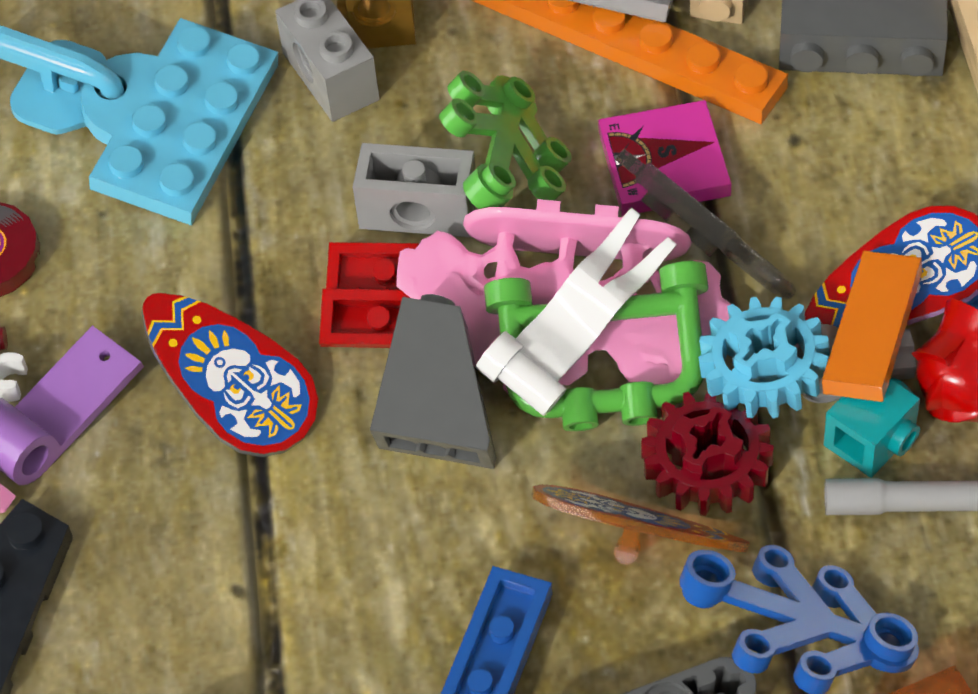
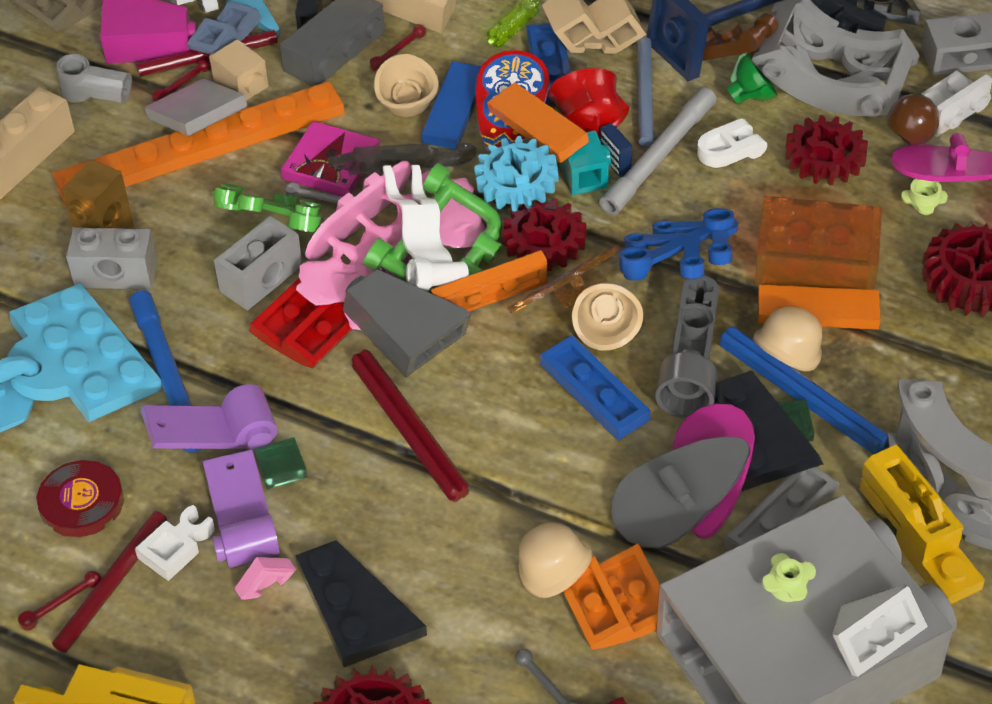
camera: 60 degrees left, 5 degrees down
shield [141,293,318,457] -> none
none -> blue piece [129,290,201,452]
none -> medium lavender door [141,384,278,450]
none -> clear green tile [254,437,308,489]
none -> light grey hinge [285,182,355,204]
none -> dark red axle [352,350,469,502]
none -> dark red hinge [370,24,426,71]
none -> tan helmet [374,54,439,118]
none -> blue tile [421,61,481,150]
none -> orange tile [431,250,547,312]
none -> tan helmet [572,282,644,350]
none -> dark blue tile [600,123,632,177]

